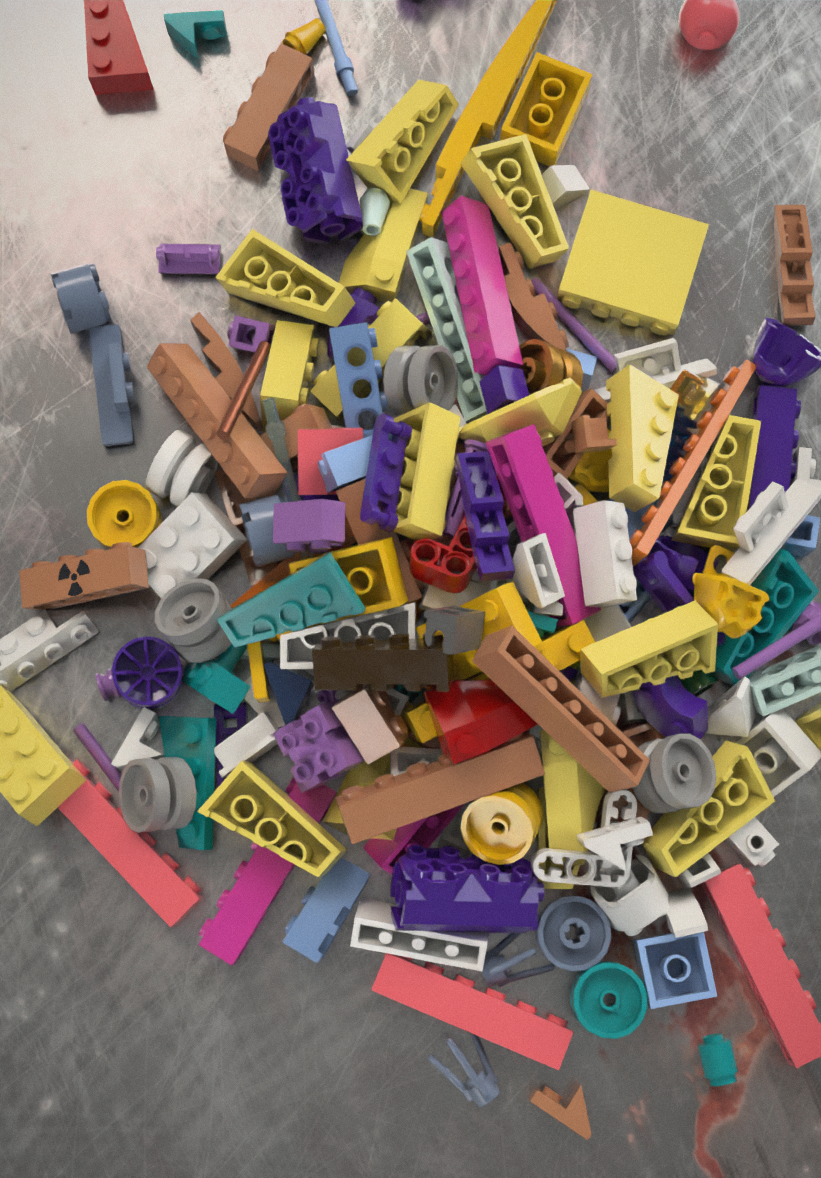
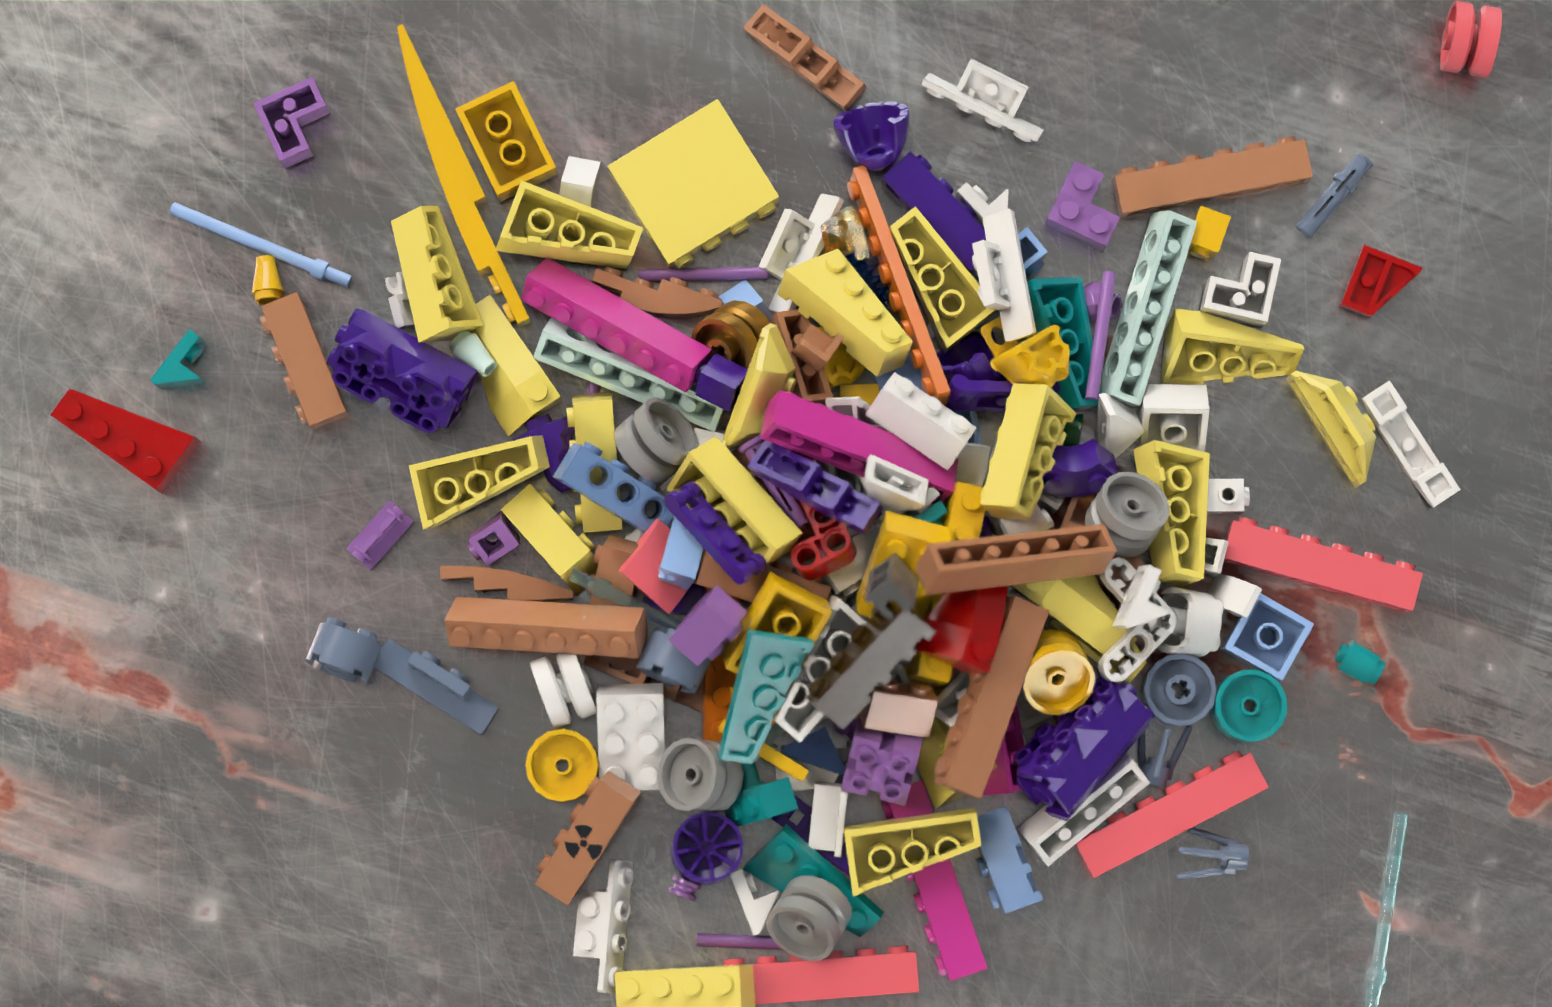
camera: 55 degrees left, 5 degrees up
copper bar [216,341,271,440] -> none
nougat slope [528,1083,592,1140] -> none

